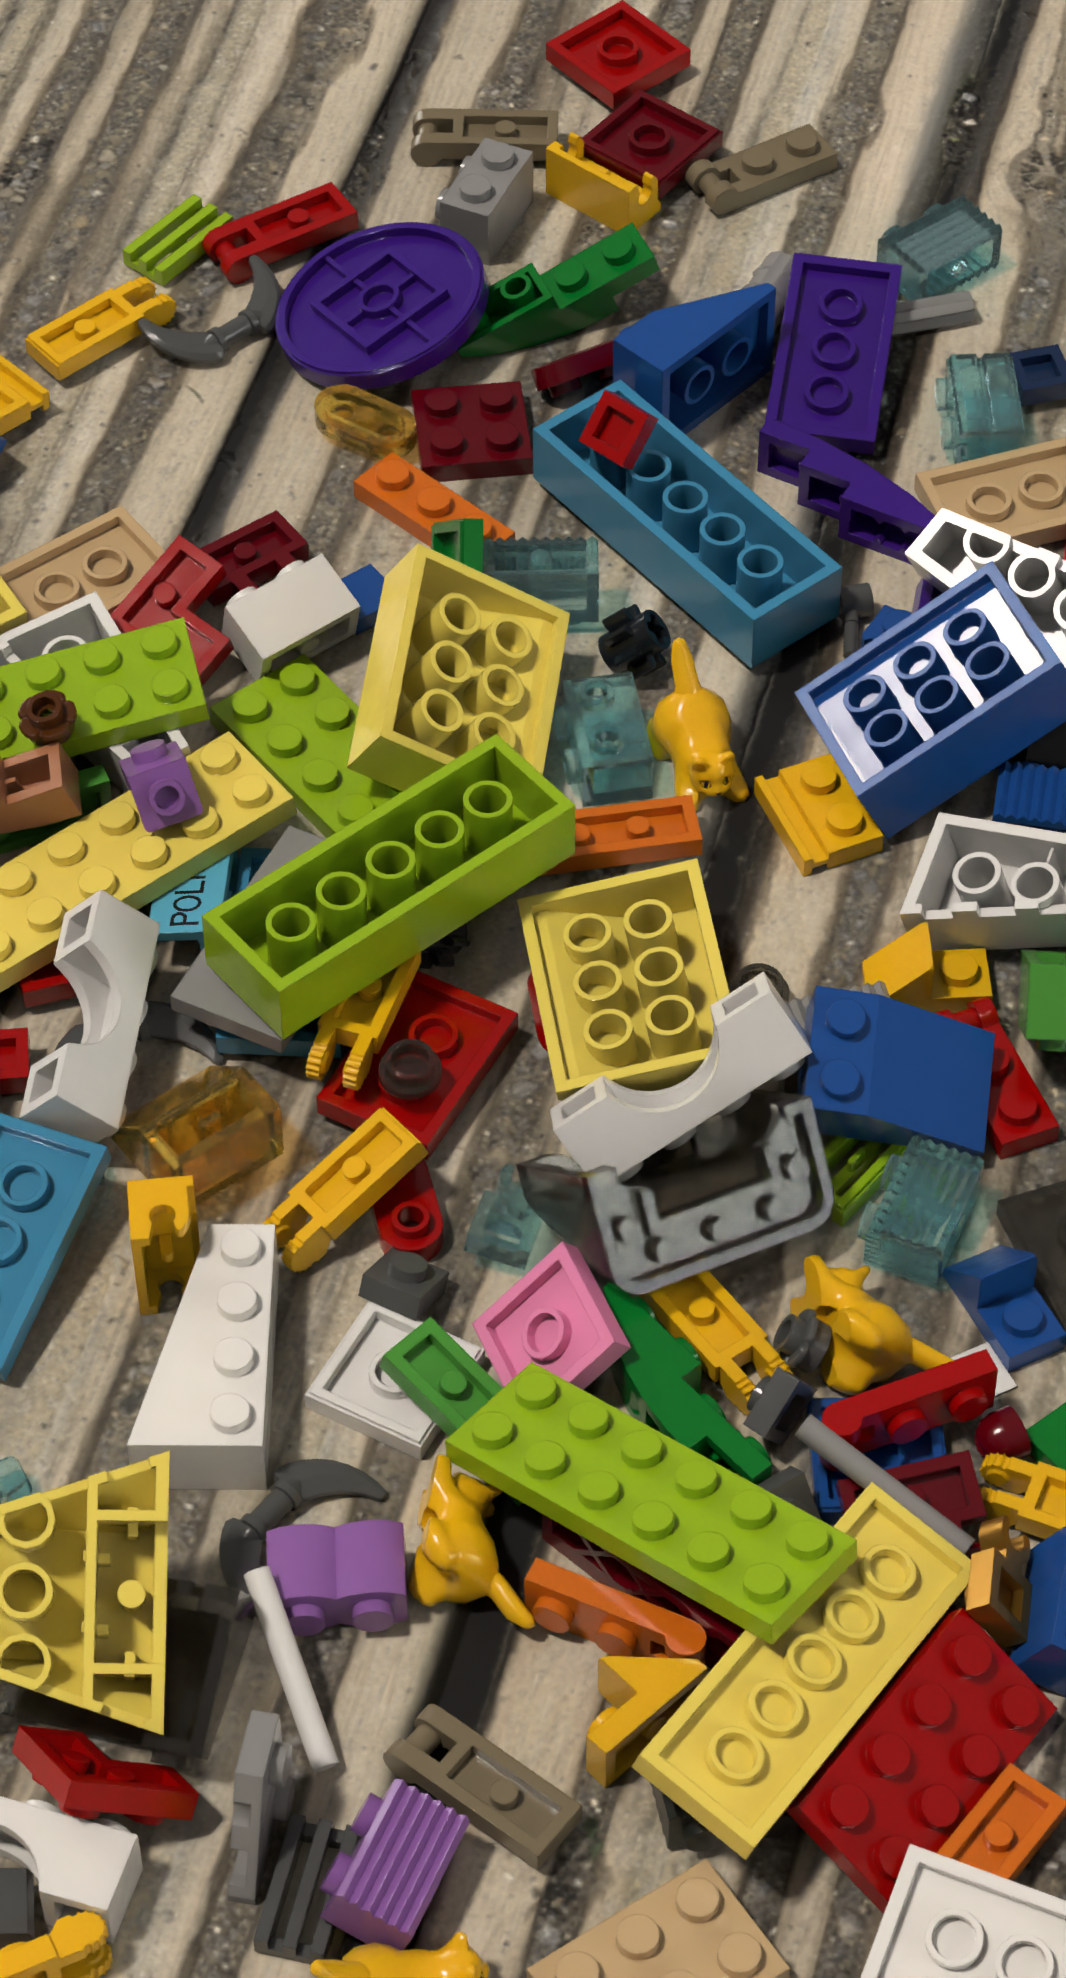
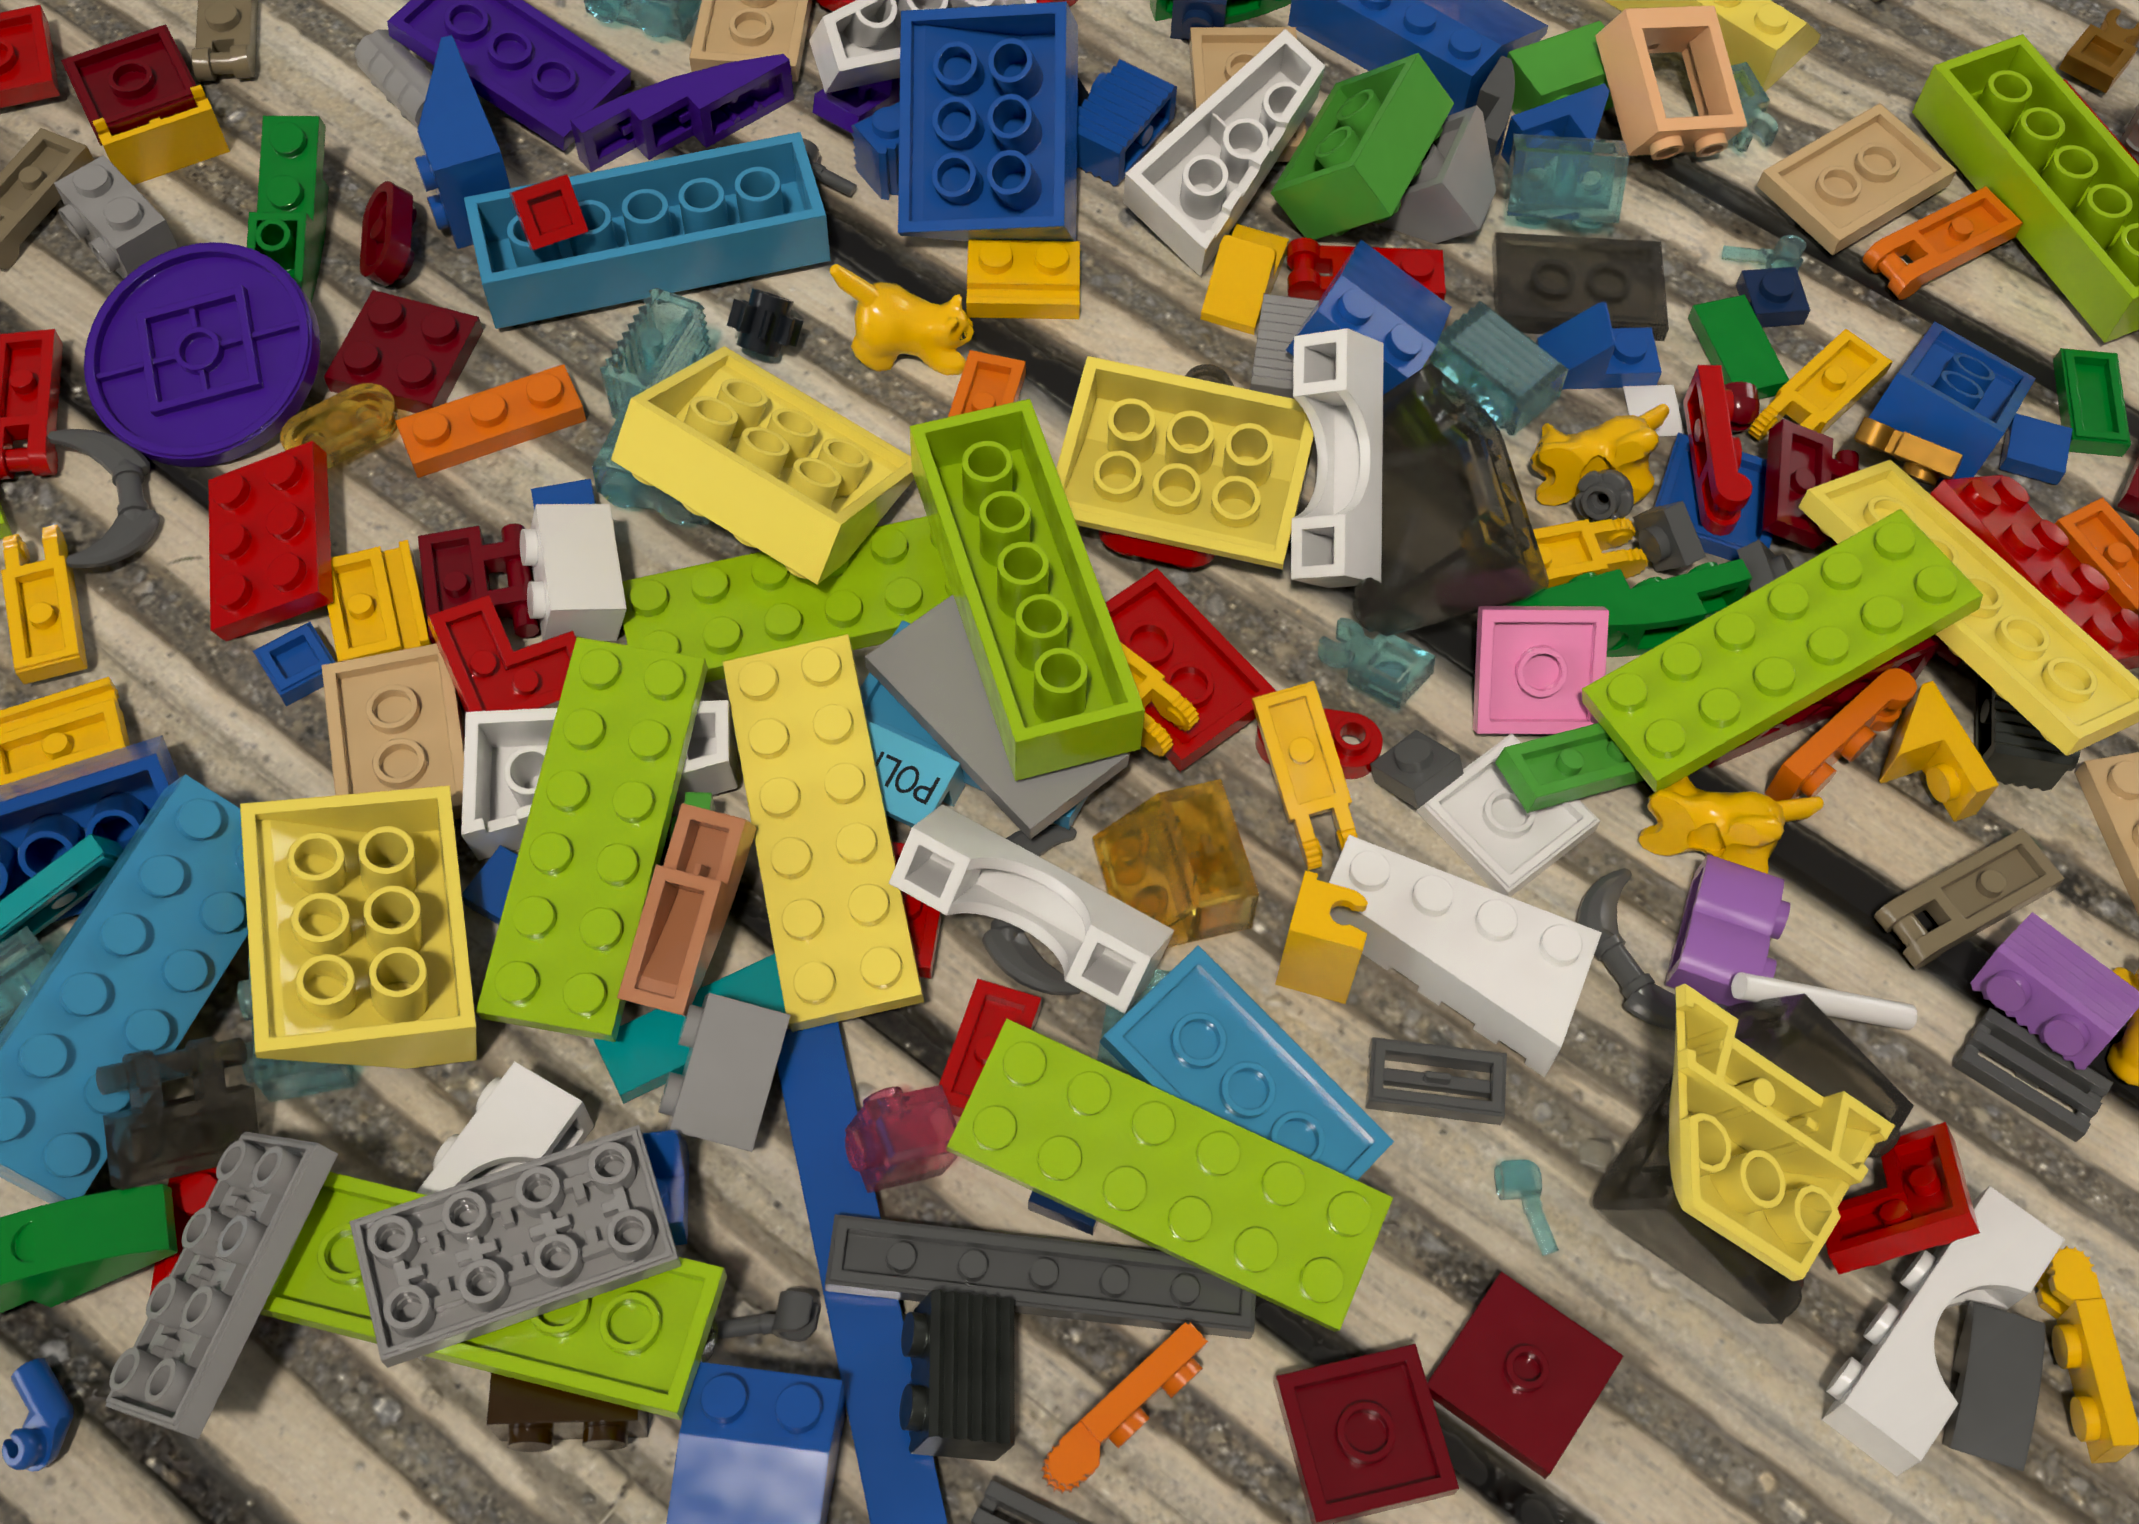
camera: 70 degrees left, 10 degrees up
reddish brown plate [18,690,77,747] -> none
medium lavender bracket [119,739,203,832] -> none
light grey wing [227,1709,296,1905] -> none
clear smoke plate [378,1039,442,1100] -> none
green tile [431,518,483,573] -> none
clear light blue brick [553,672,654,807] -> none
light grey bar [794,1414,975,1555] -> none
none -> red plate [208,440,333,641]
none -> blue tile [253,622,335,706]
none -> yellow plate [327,540,432,662]
none -> dark grey tile [1365,1037,1507,1125]

